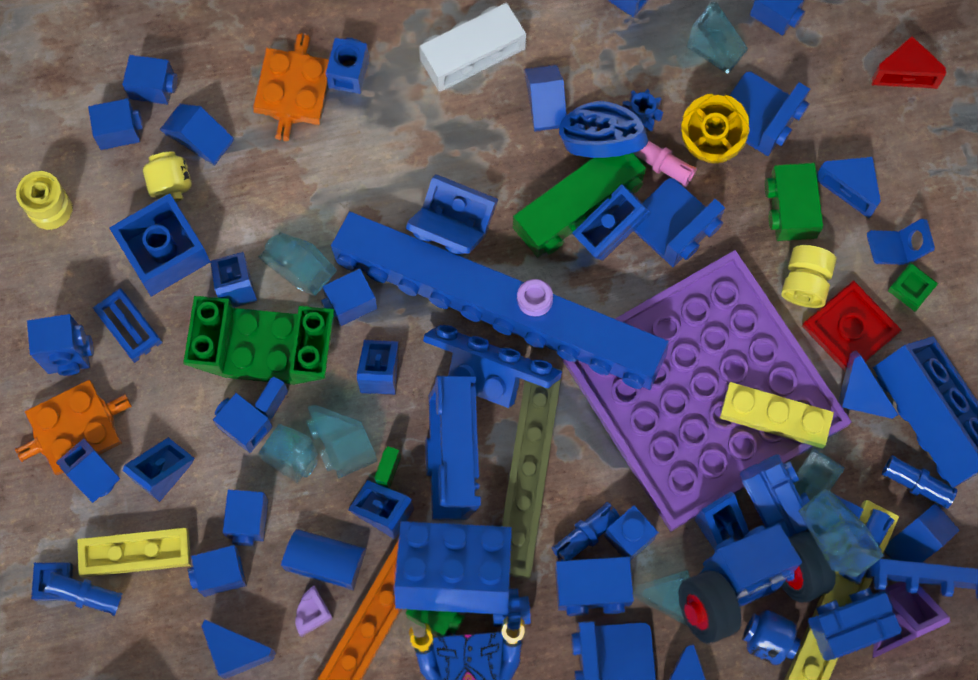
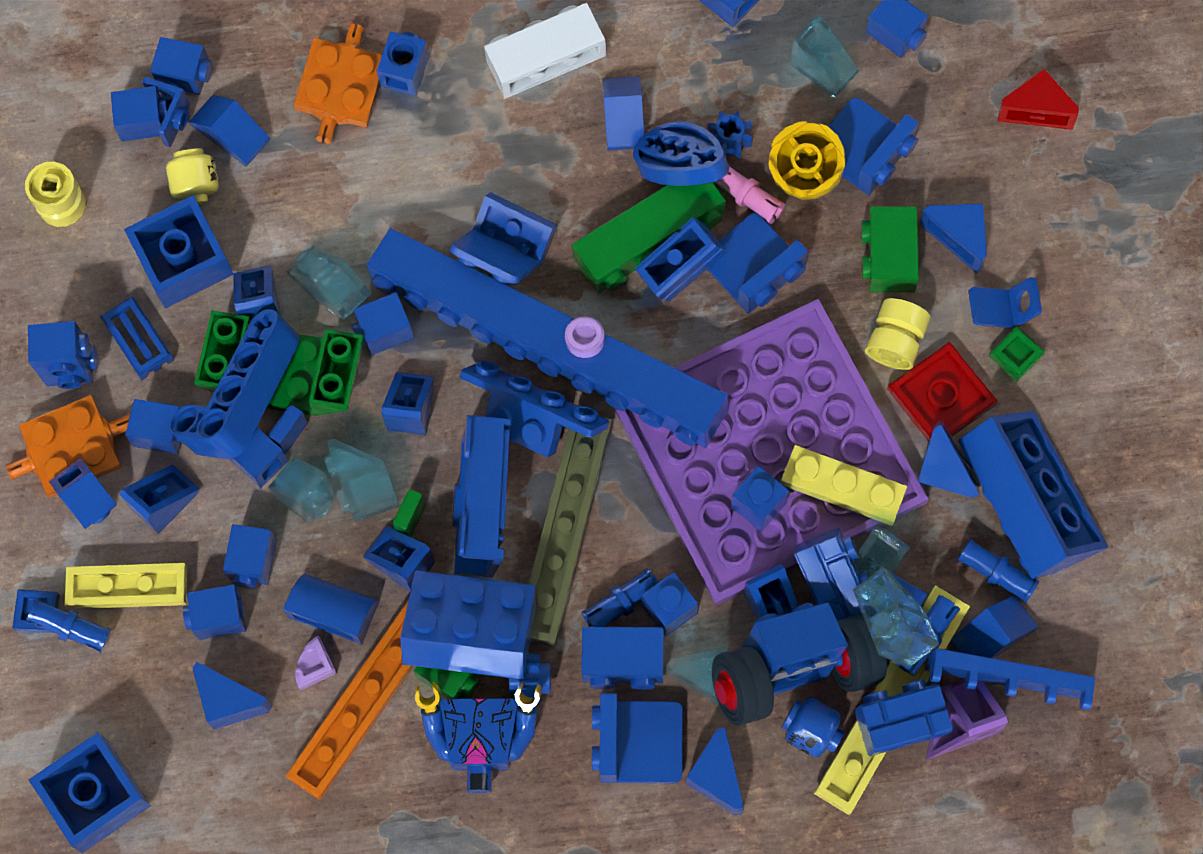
camera: 10 degrees right, 0 degrees up
none -> blue brick [125,399,182,454]
none -> blue bracket [142,77,190,147]
none -> blue beam [169,309,299,459]
none -> blue brick [731,466,789,532]

